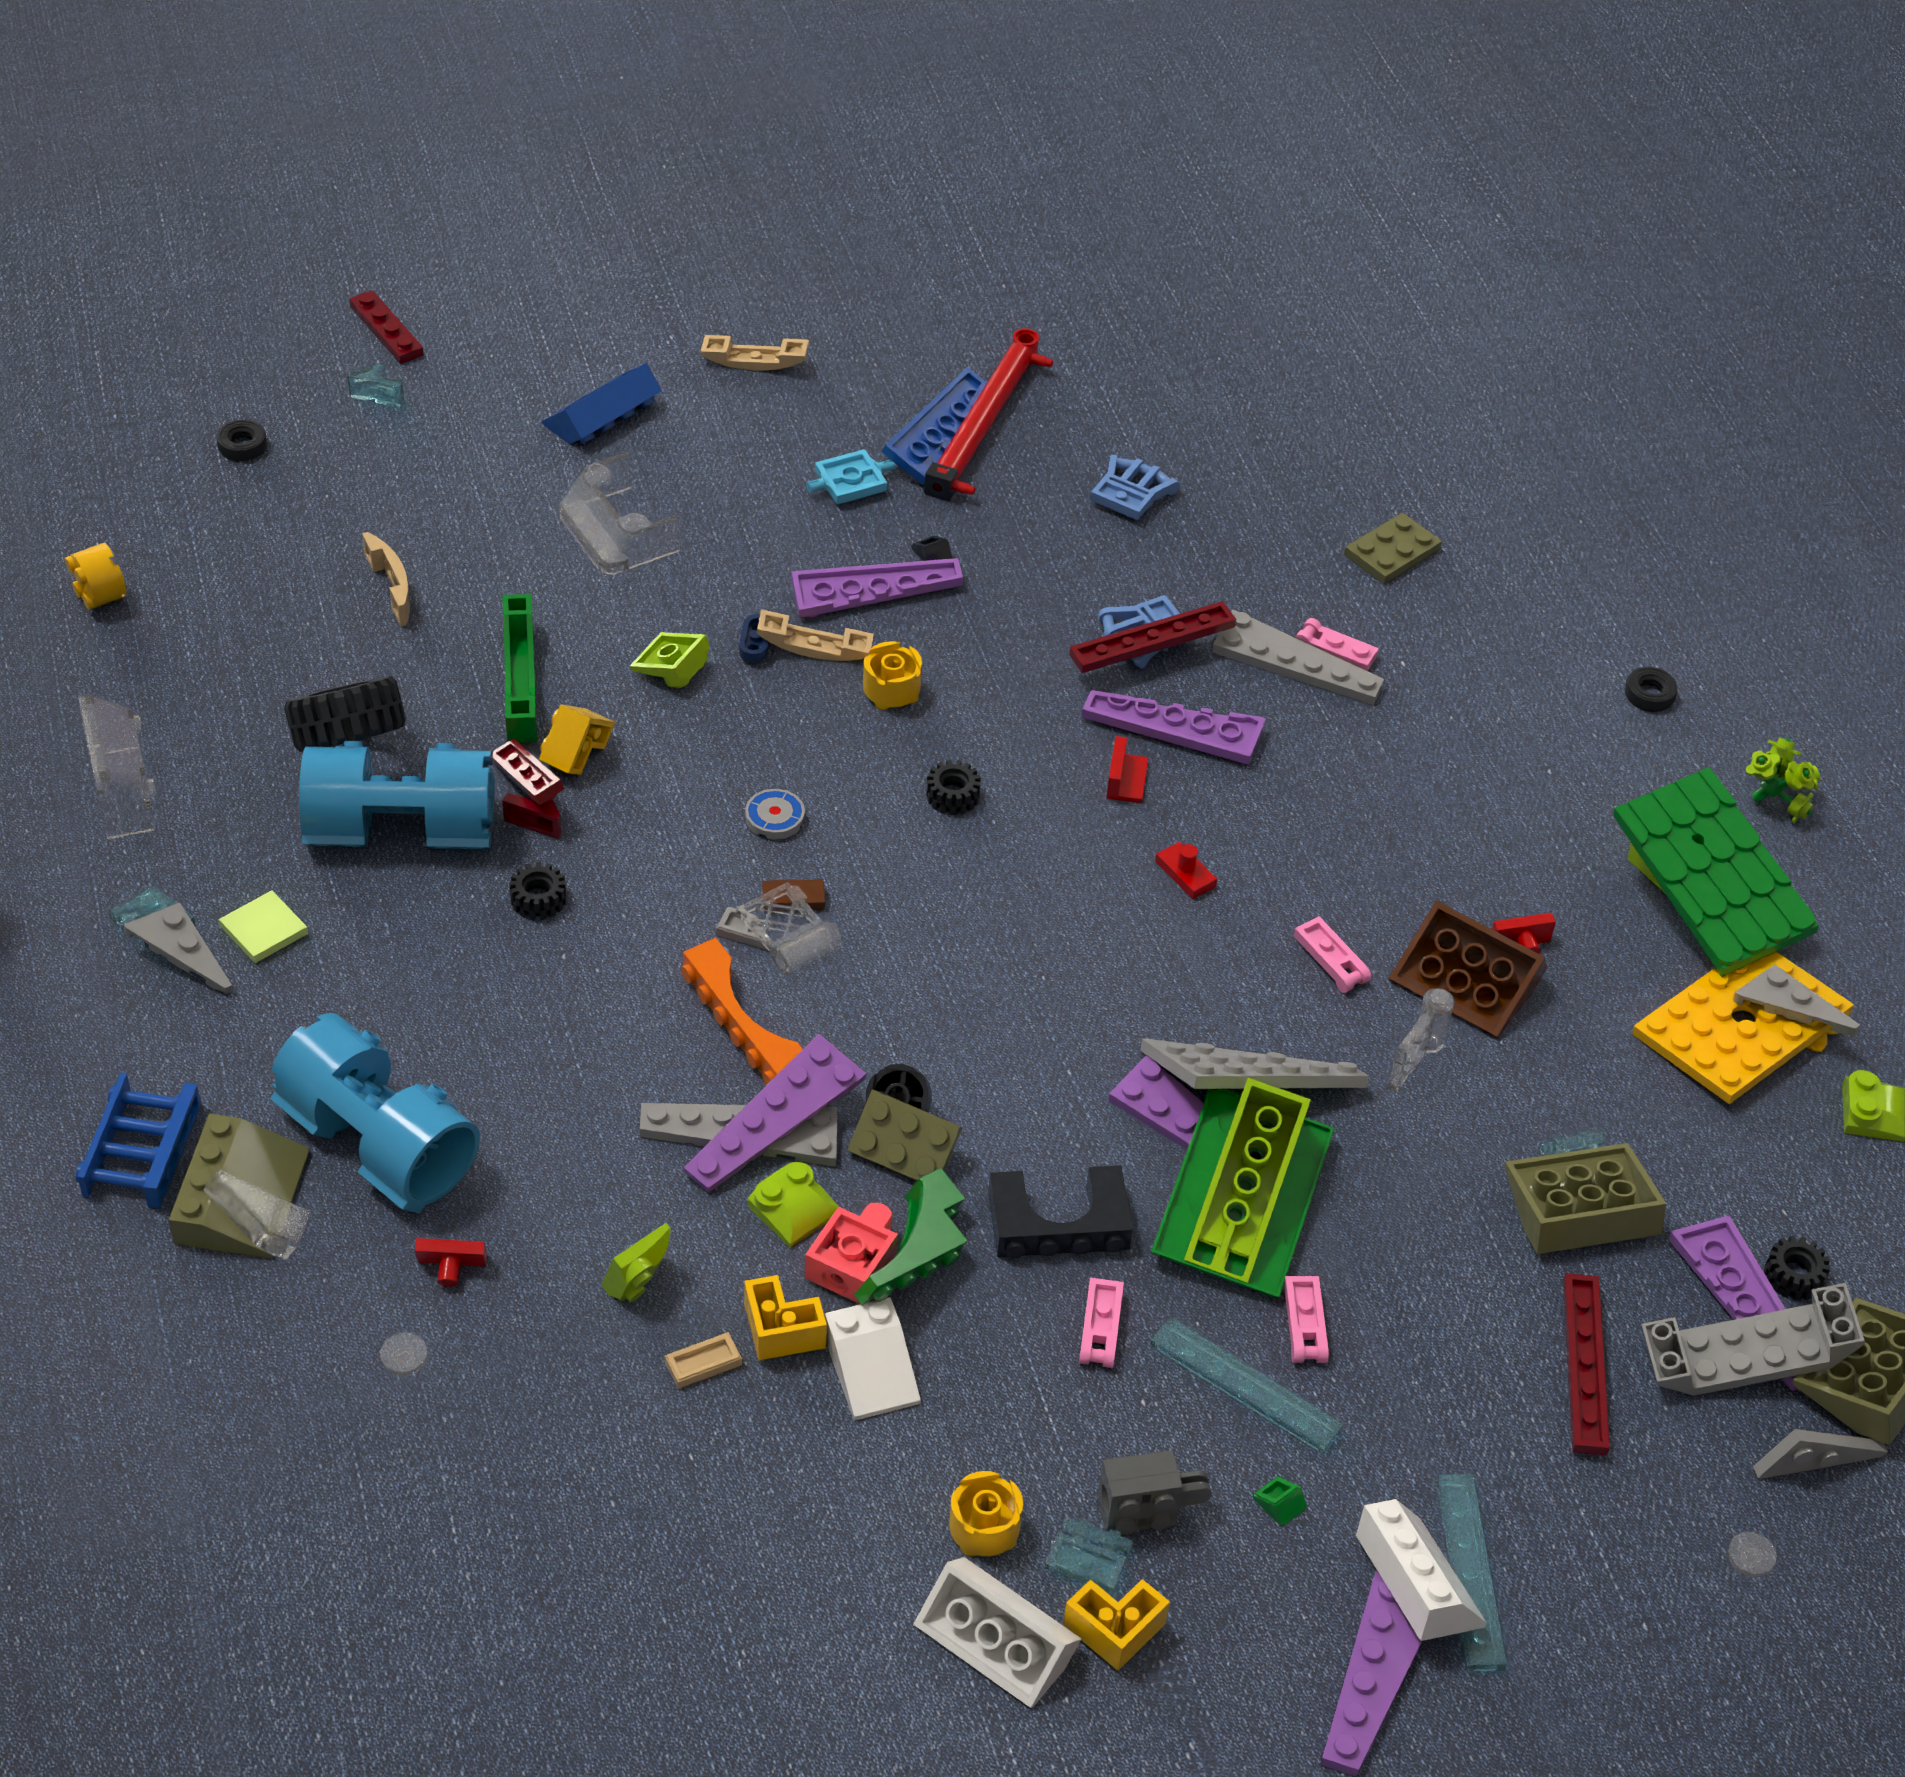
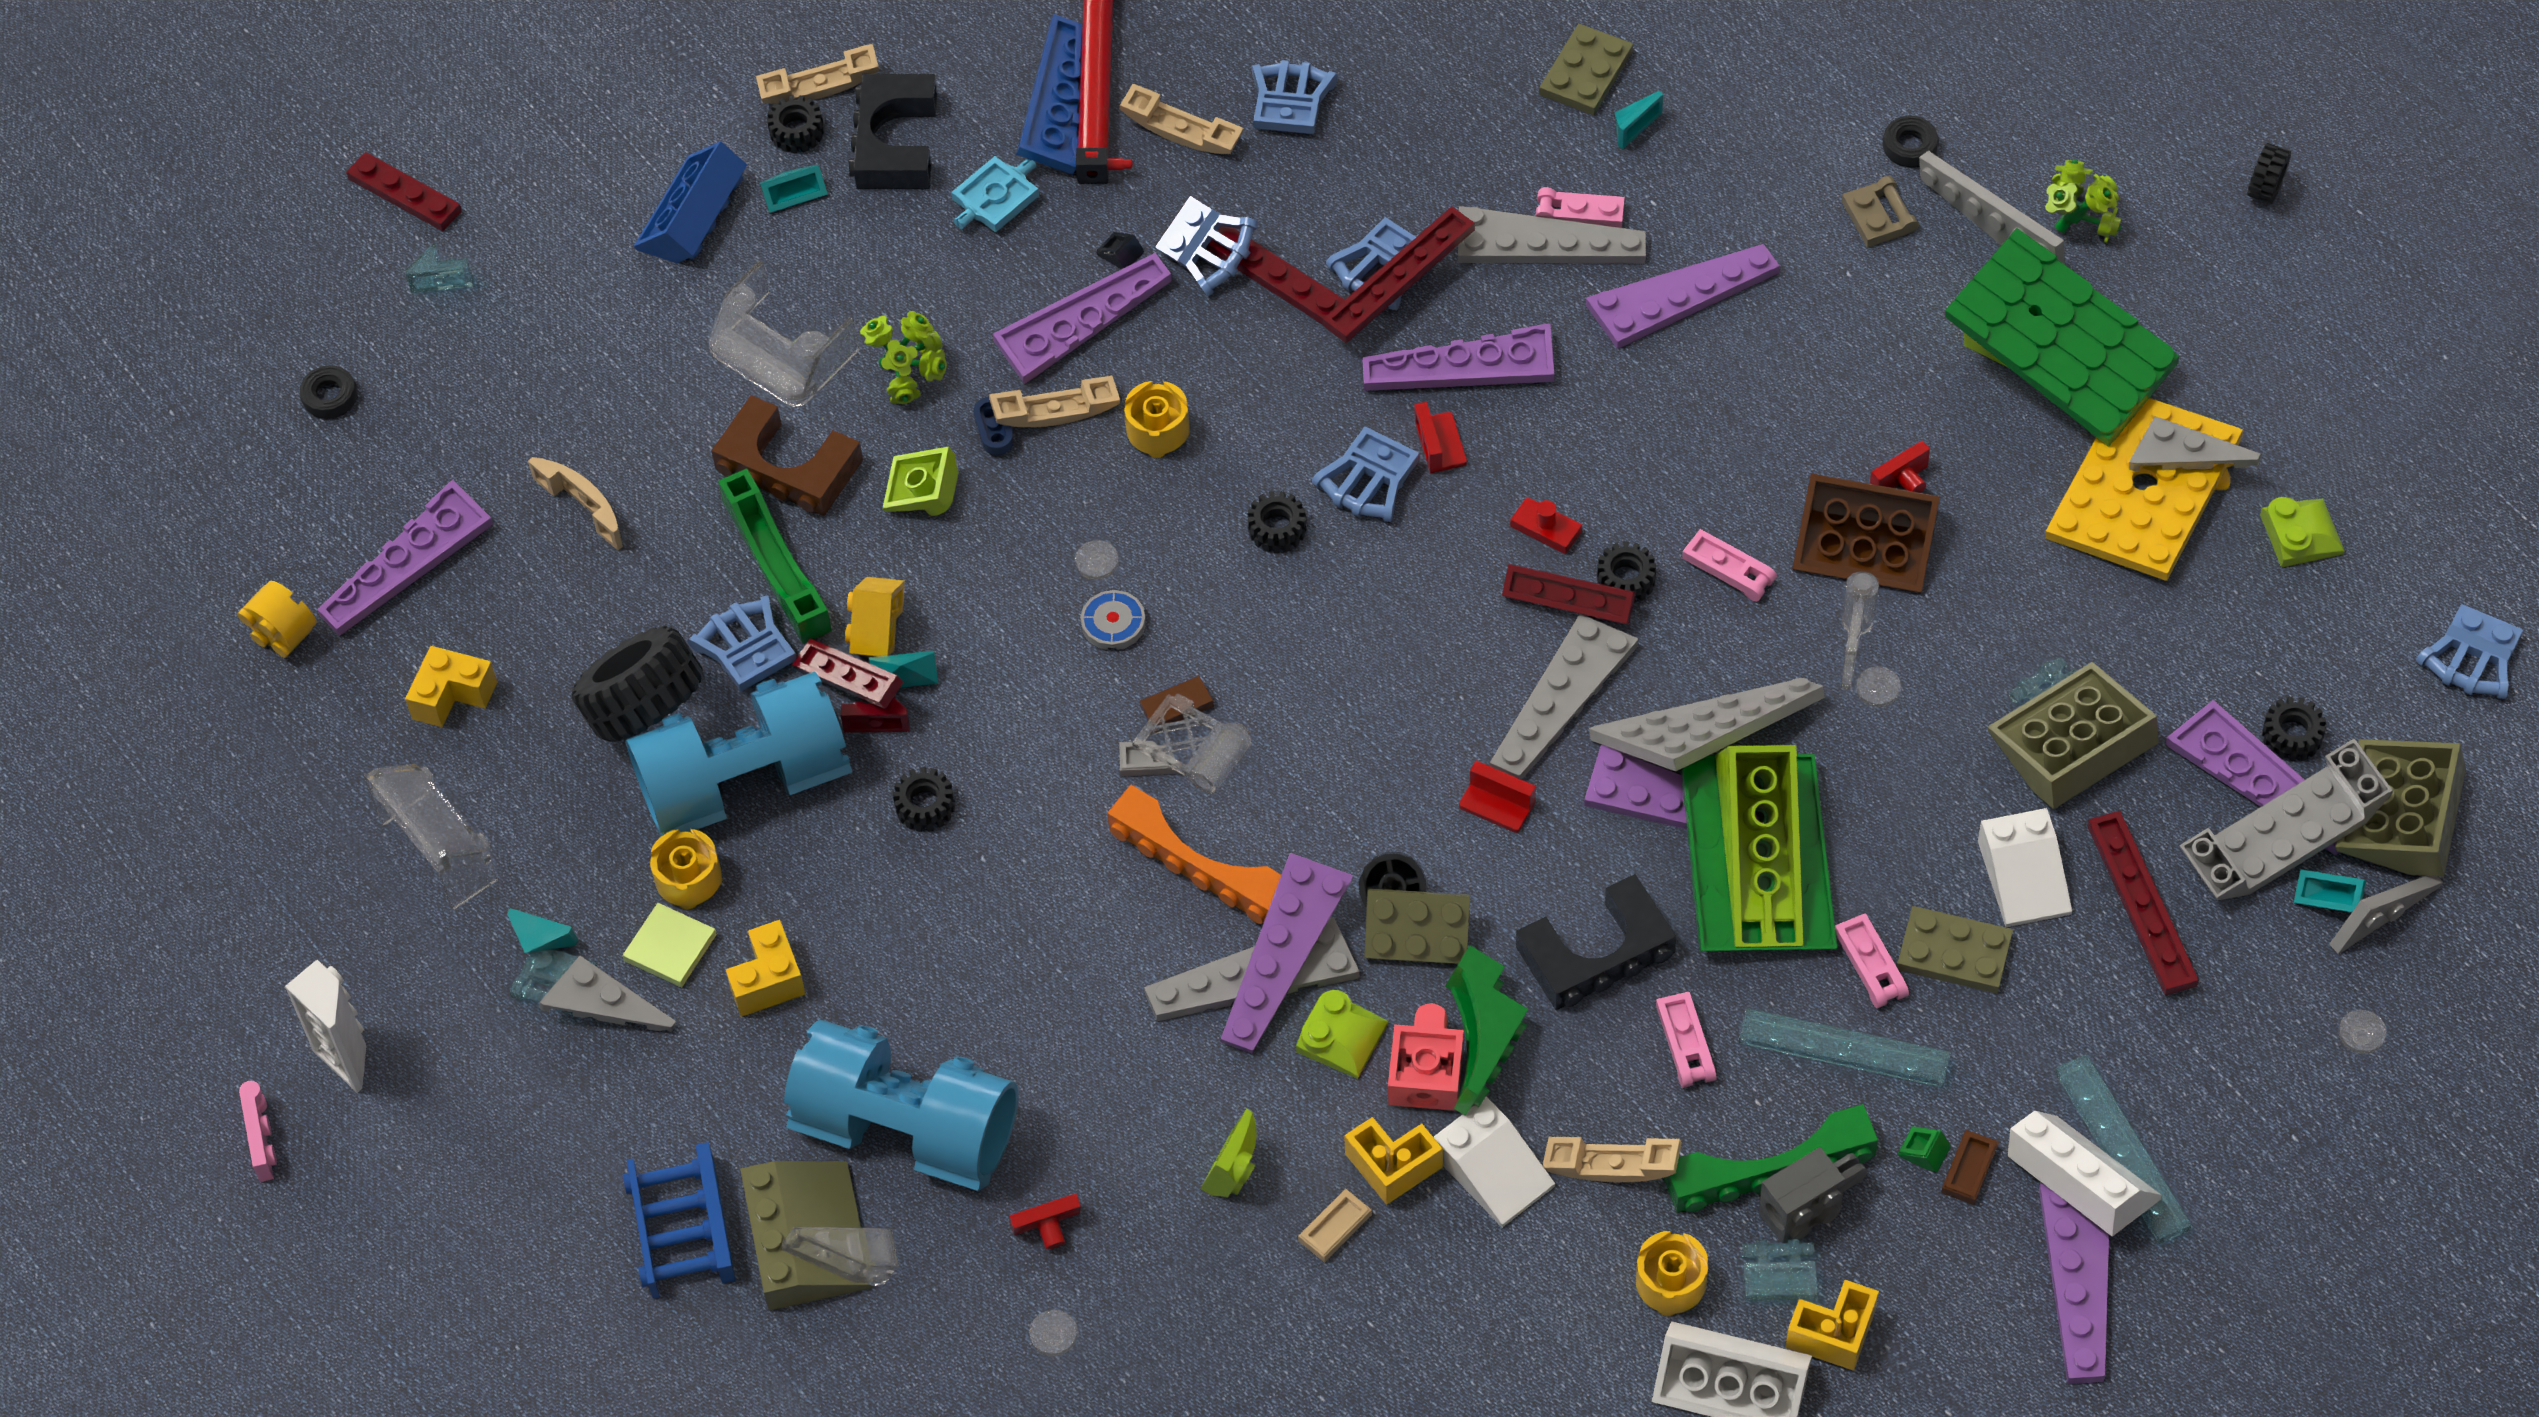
camera: 15 degrees left, 10 degrees up
none -> medium lavender wing [317,480,493,636]
none -> yellow brick [405,646,498,727]
none -> teal slope [507,908,579,953]
none -> yellow brick [650,829,723,910]
none -> medium blue plate [688,595,796,692]
none -> reddish brown arch [711,395,863,516]
none -> yellow brick [726,920,806,1017]
none -> teal slope [760,165,828,213]
none -> black tyre [767,95,824,153]
none -> black arch [849,74,938,189]
none -> lime plant [860,311,947,404]
none -> teal slope [869,651,938,688]
none -> clear piece [1075,540,1118,580]
none -> tan slope [1120,84,1244,154]
none -> plate [1155,196,1259,296]
none -> dark red plate [1205,226,1345,325]
none -> medium blue plate [1312,427,1420,522]
none -> red panel [1459,760,1536,833]
none -> light grey wing [1490,614,1638,780]
none -> dark red plate [1502,564,1636,624]
none -> tan slope [1542,1137,1682,1182]
none -> medium lavender wing [1586,244,1780,349]
none -> black tyre [1597,541,1656,604]
none -> teal slope [1615,91,1663,149]
none -> green arch [1664,1104,1878,1213]
none -> dark tan plate [1841,176,1919,247]
none -> clear piece [1856,666,1901,707]
none -> olive plate [1897,906,2013,994]
none -> light grey wing [1919,151,2065,265]
none -> reddish brown tile [1941,1130,1999,1205]
none -> white slope [1978,808,2072,927]
none -> teal slope [2293,869,2367,913]

